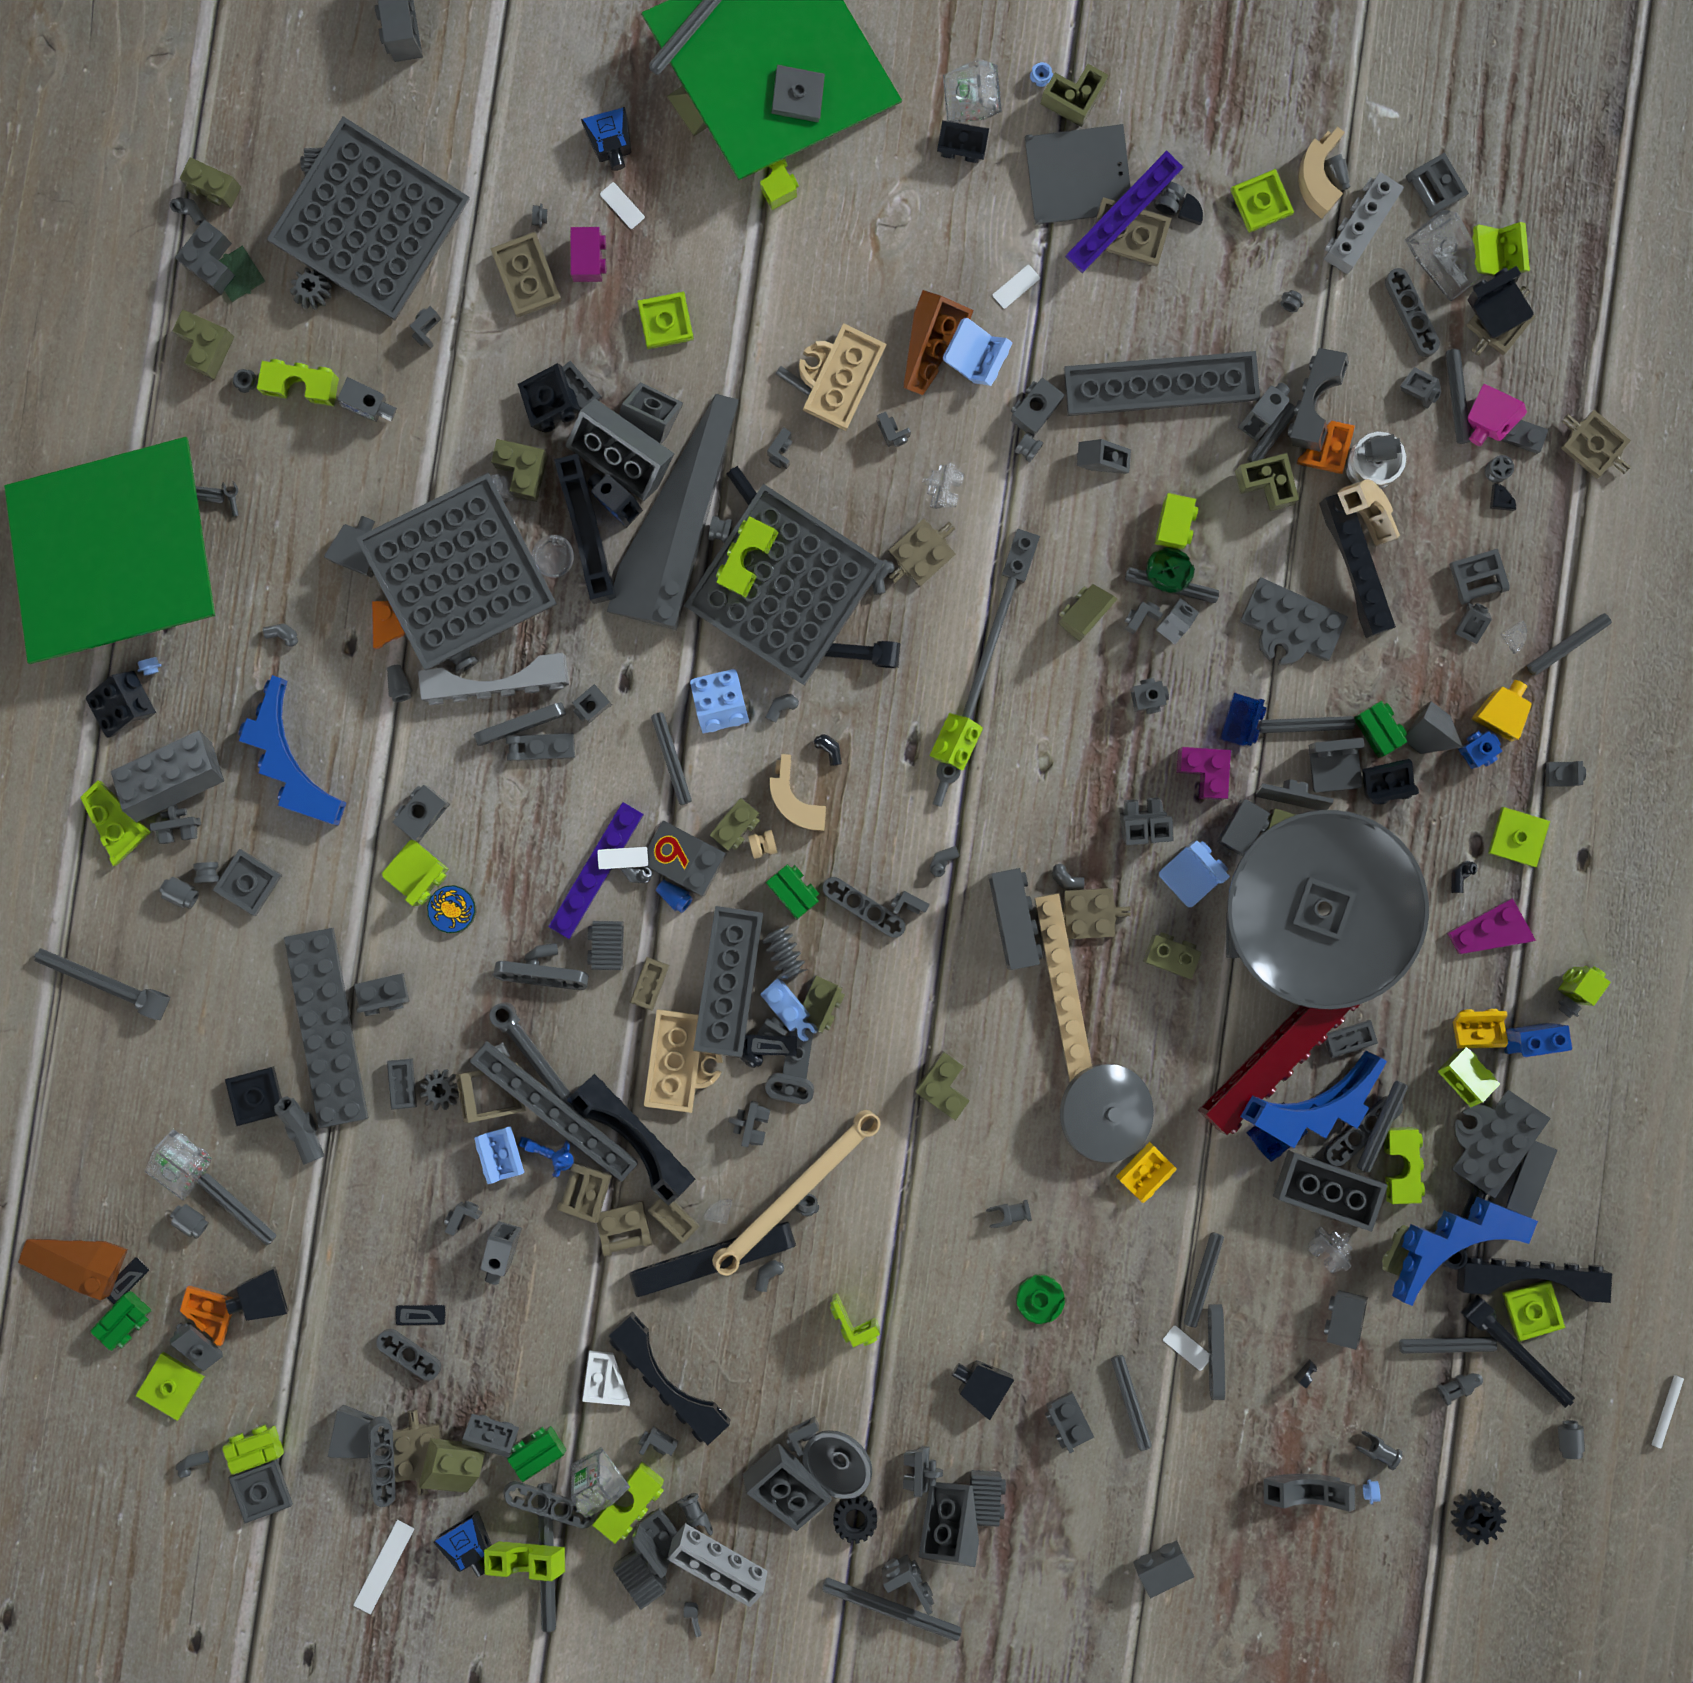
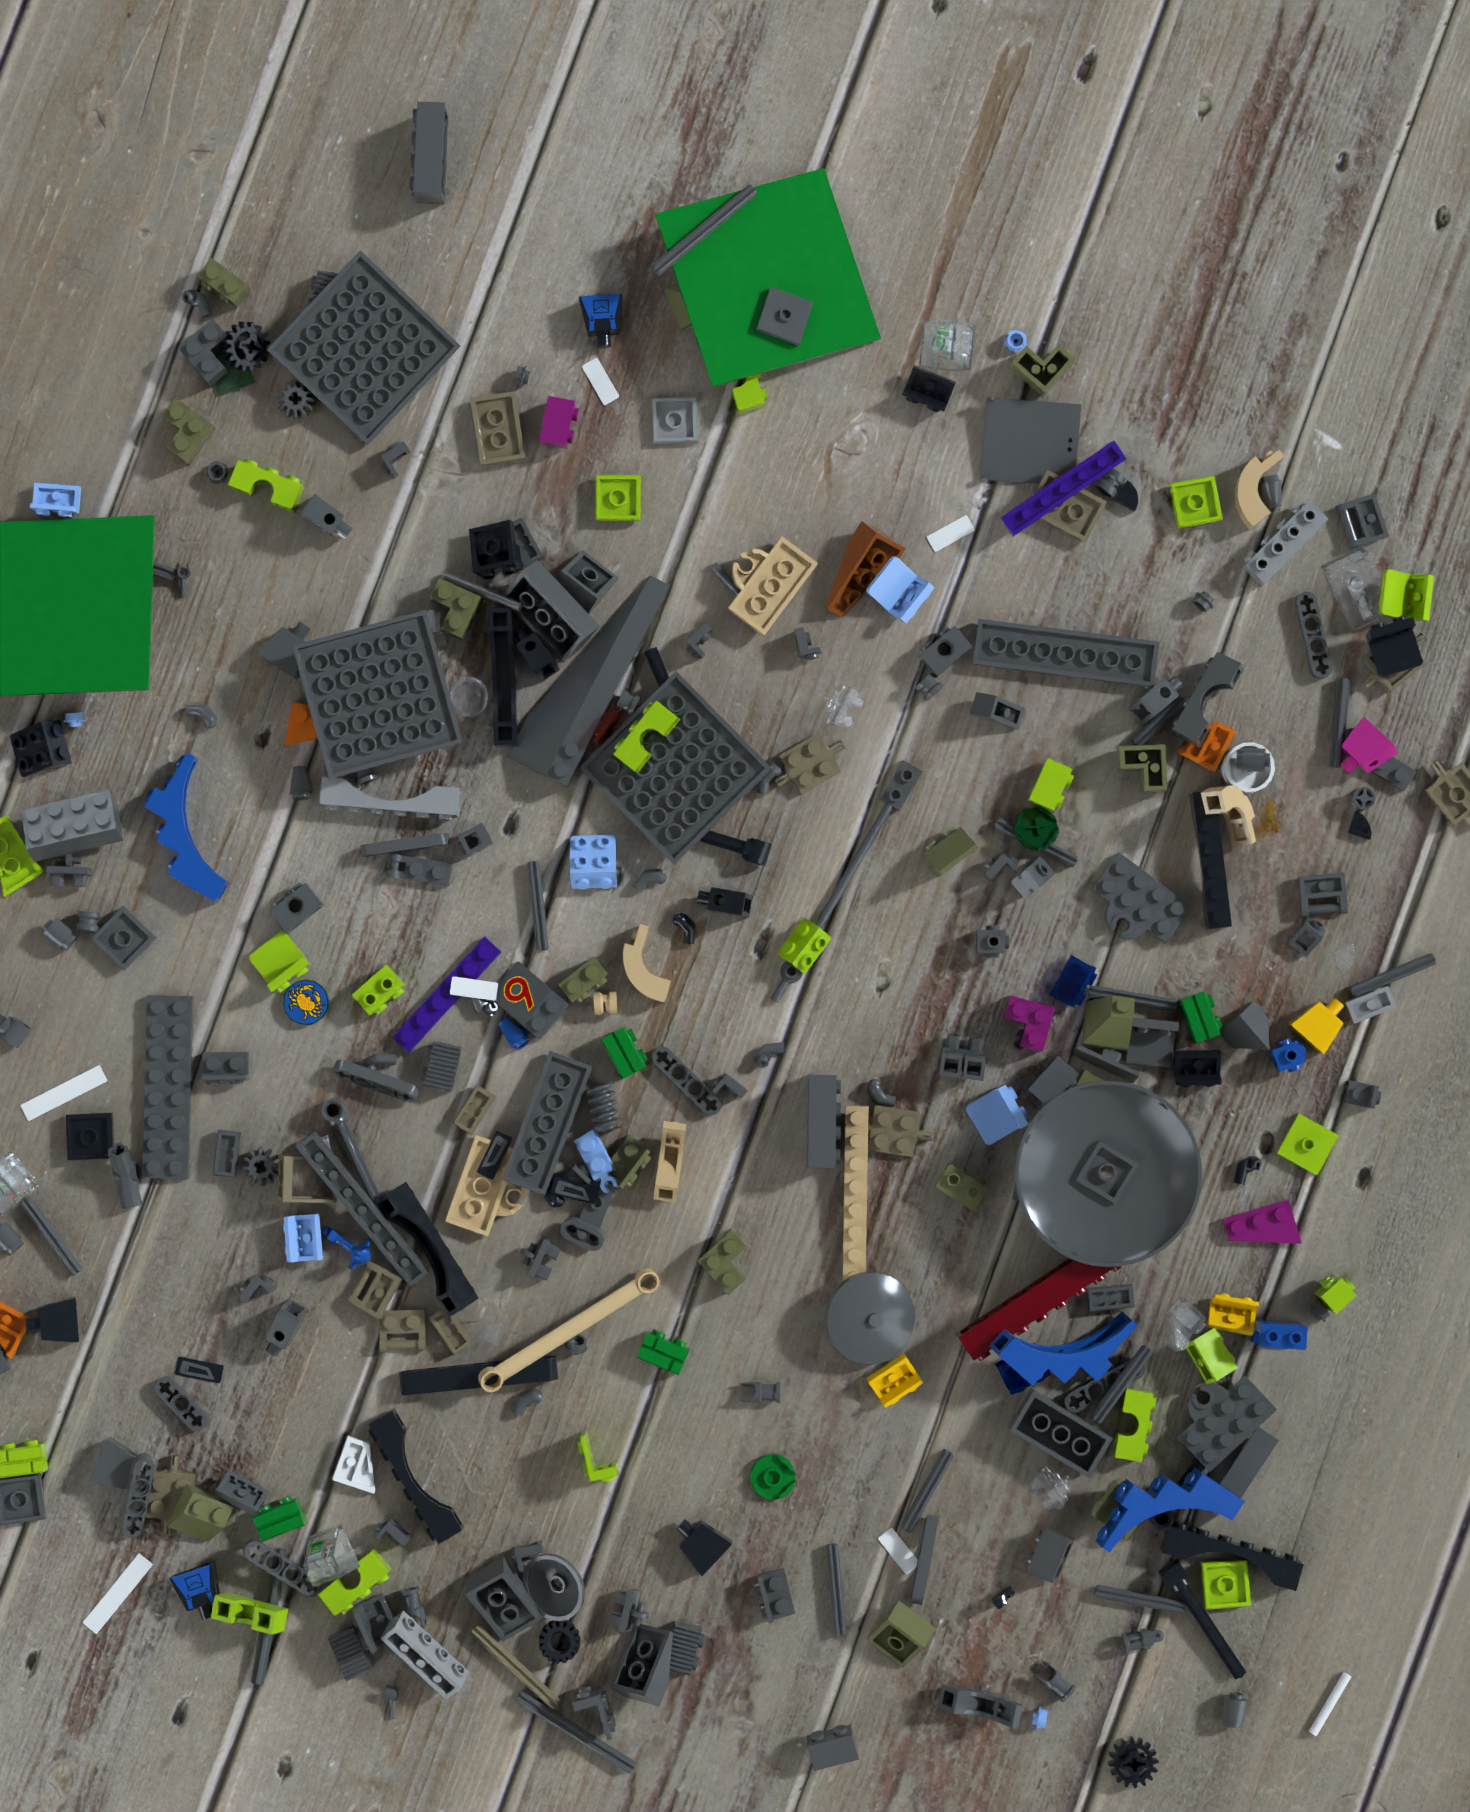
camera: 20 degrees right, 0 degrees up
dark grey bracket [1400,367,1441,409] -> none
none -> white sticker [20,1065,107,1121]
none -> light blue bracket [30,483,81,518]
none -> black gear [222,321,271,371]
none -> lime brick [352,965,406,1016]
none -> dark grey bar [441,572,523,611]
none -> dark tan axle [470,1624,560,1709]
none -> black sticker [477,1131,512,1180]
none -> clear red piece [593,709,619,745]
none -> green brick [636,1329,690,1376]
none -> light grey tile [651,396,698,444]
none -> tan arch [654,1121,687,1202]
none -> black torso [697,887,753,918]
none -> olive slope [867,1601,935,1668]
none -> olive slope [1082,995,1135,1051]
none -> clear slope [1165,1296,1207,1353]
none -> clear yellow hand [1264,801,1280,833]
none -> light grey plate [1344,986,1397,1024]

